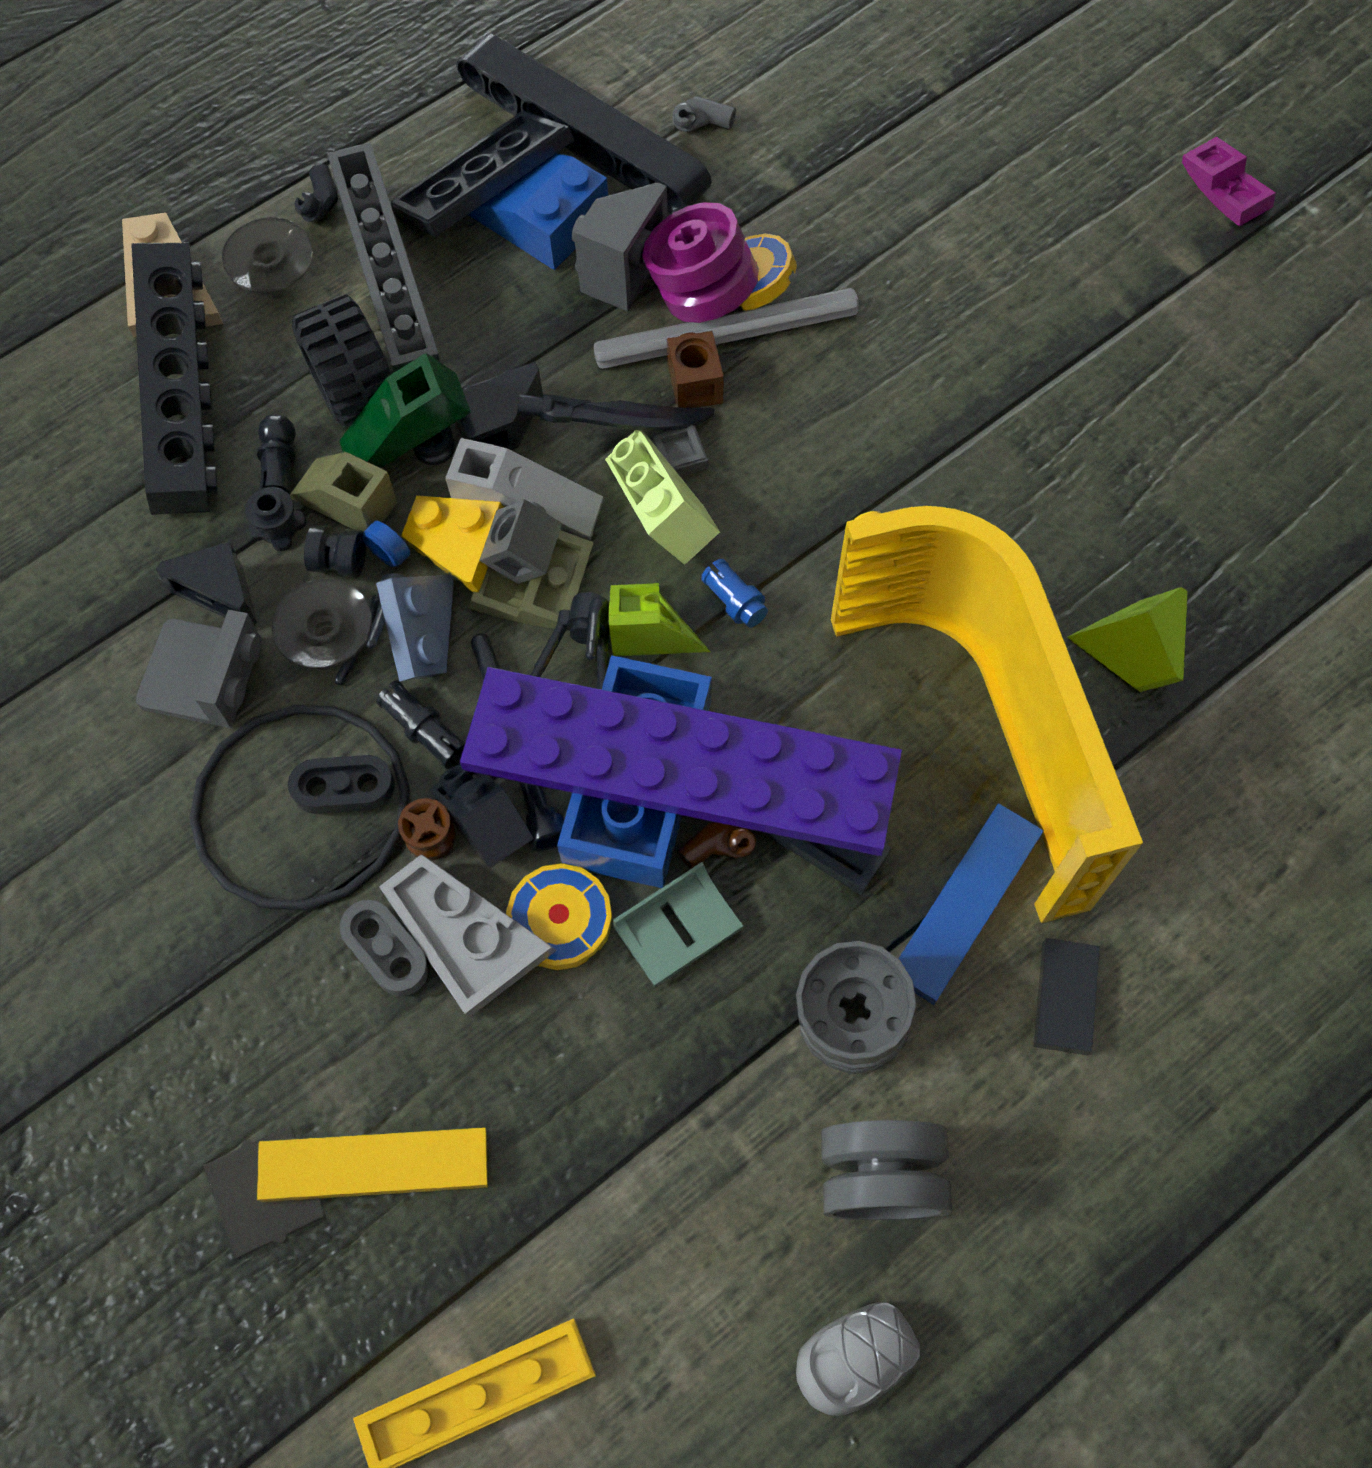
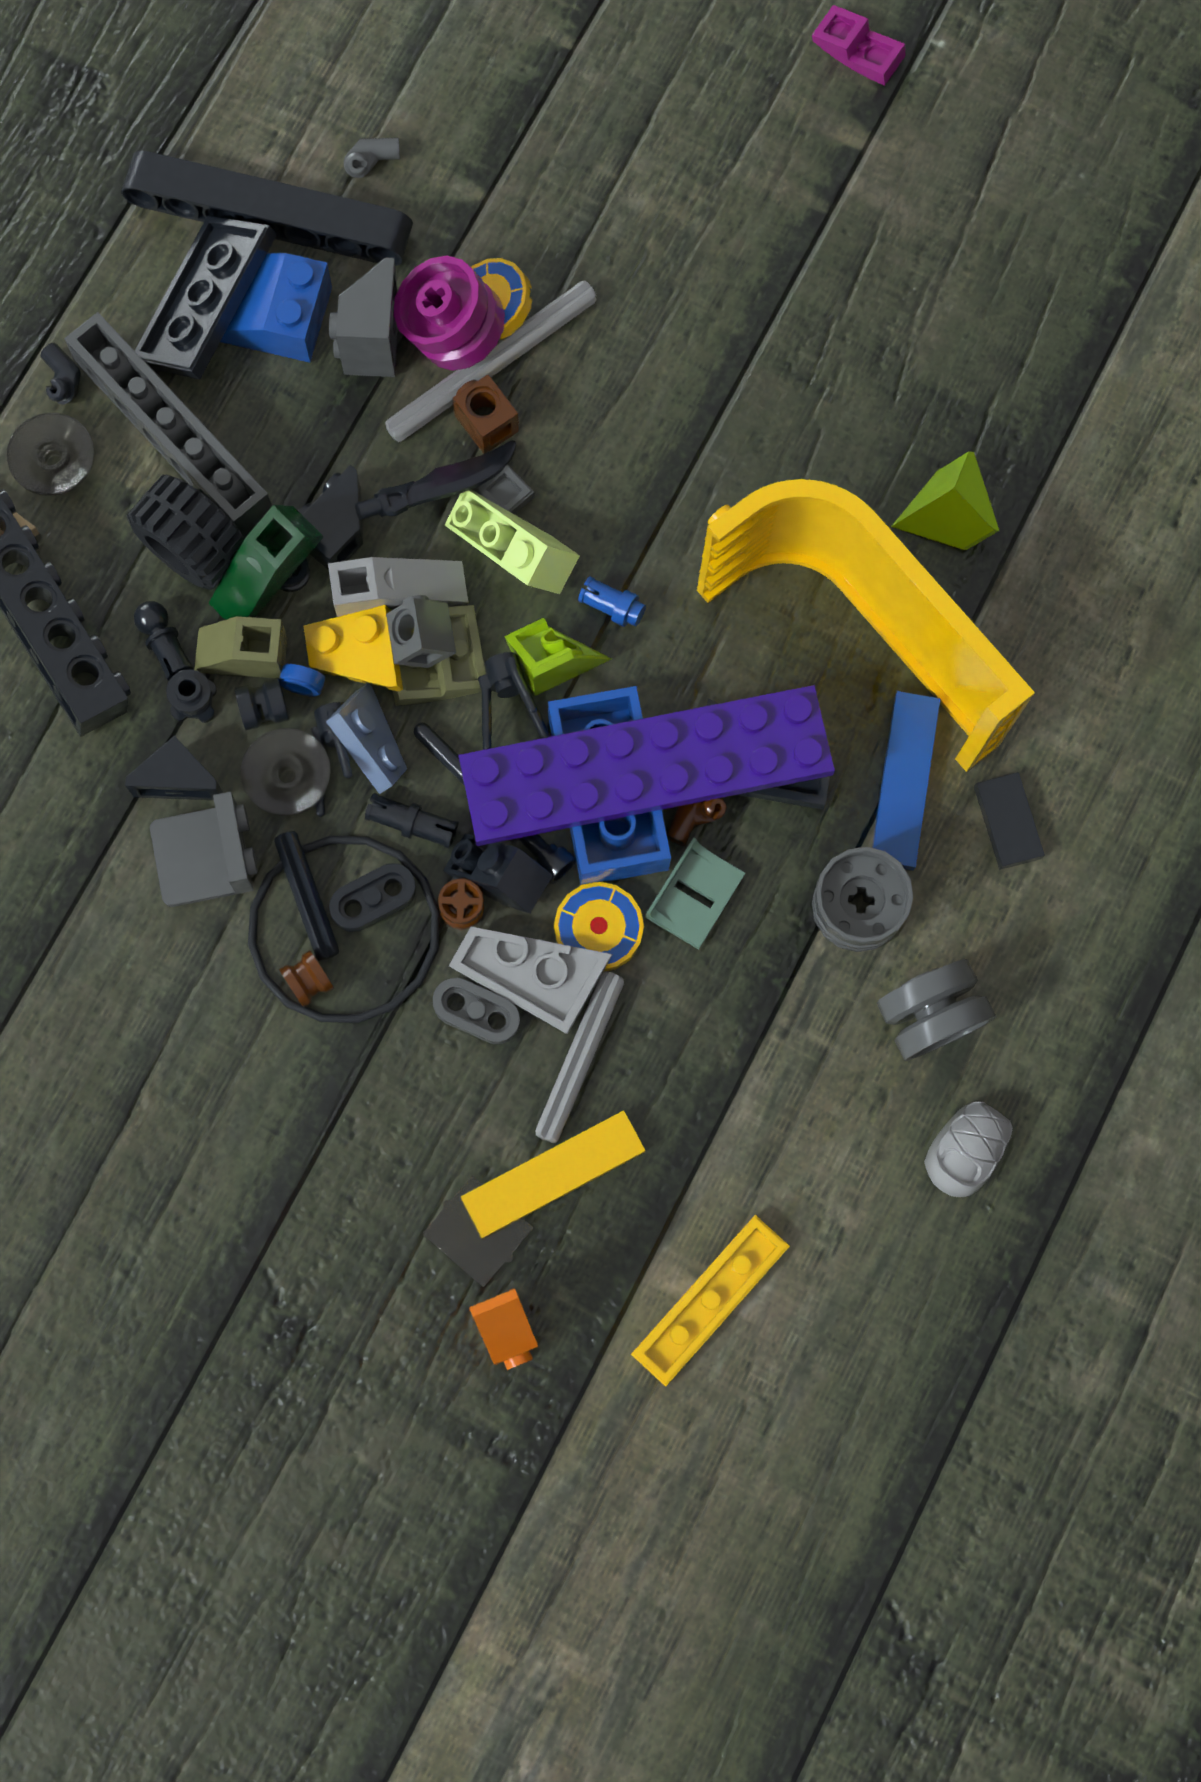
camera: 30 degrees left, 10 degrees up
none -> black axle [274,831,339,961]
none -> reddish brown wheel [279,950,334,1008]
none -> orange slope [469,1289,538,1370]
none -> light grey axle [535,971,624,1143]

